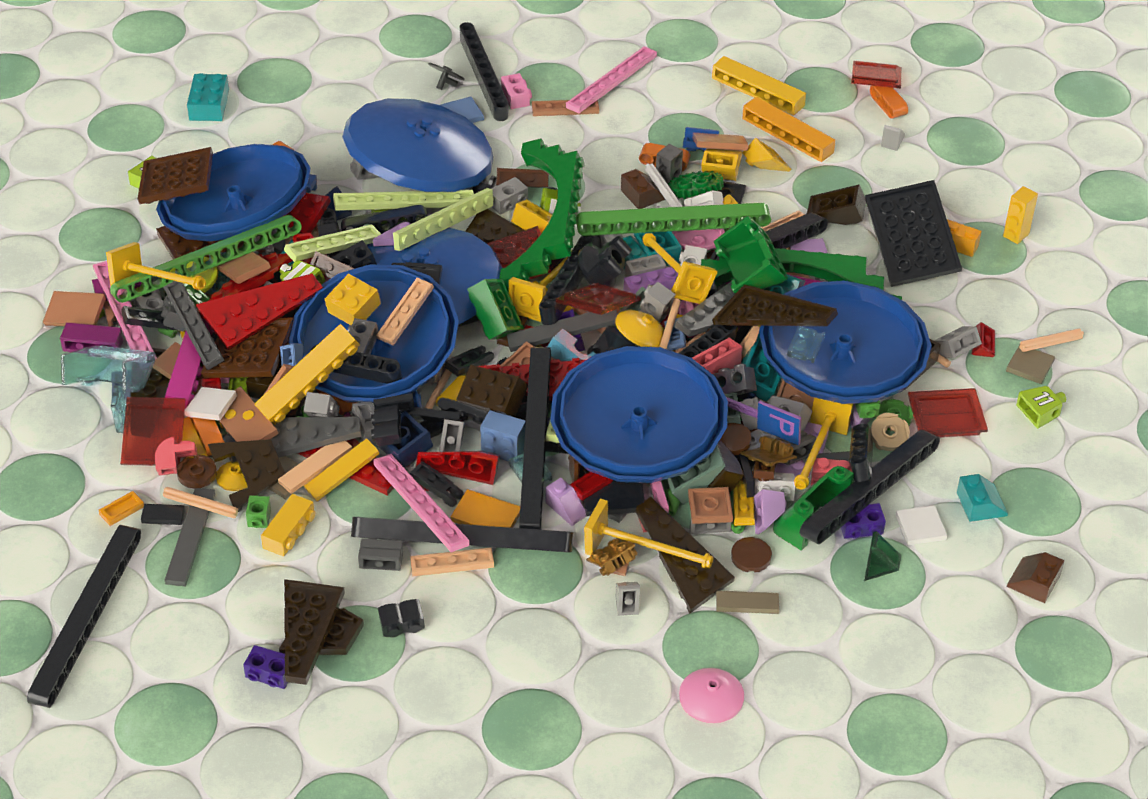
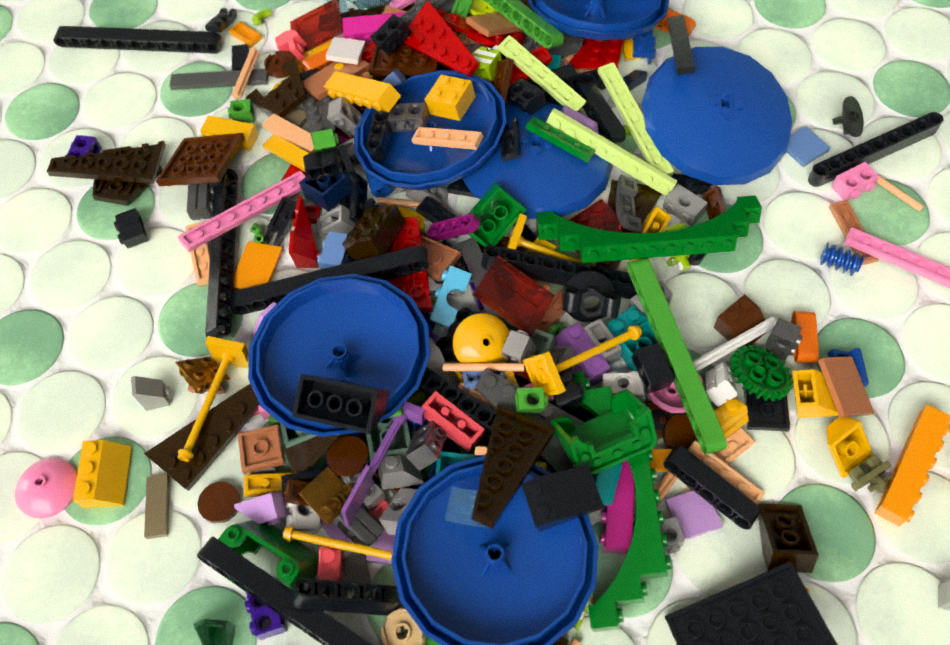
camera: 85 degrees right, 15 degrees up
none -> yellow slope [73,440,132,508]
none -> reddish brown plate [156,133,245,186]
none -> black hinge [205,8,237,33]
none -> bright green arm [250,223,263,243]
none -> lime arm [252,8,272,26]
none -> black slope [292,374,389,434]
none -> bright green brick [311,129,339,153]
none -> black brick [370,14,412,56]
none -> magenta beam [427,214,480,241]
none -> bright green brick [515,387,548,414]
none -> black slope [521,465,604,532]
none -> green tile [525,116,595,163]
none -> dark grey slope [616,174,642,233]
none -> black brick [631,343,675,394]
none -> black tile [667,15,695,75]
none -> blue piece [820,242,865,276]
none -> olive hips [848,455,892,493]
none -> light nougat bar [876,175,924,212]

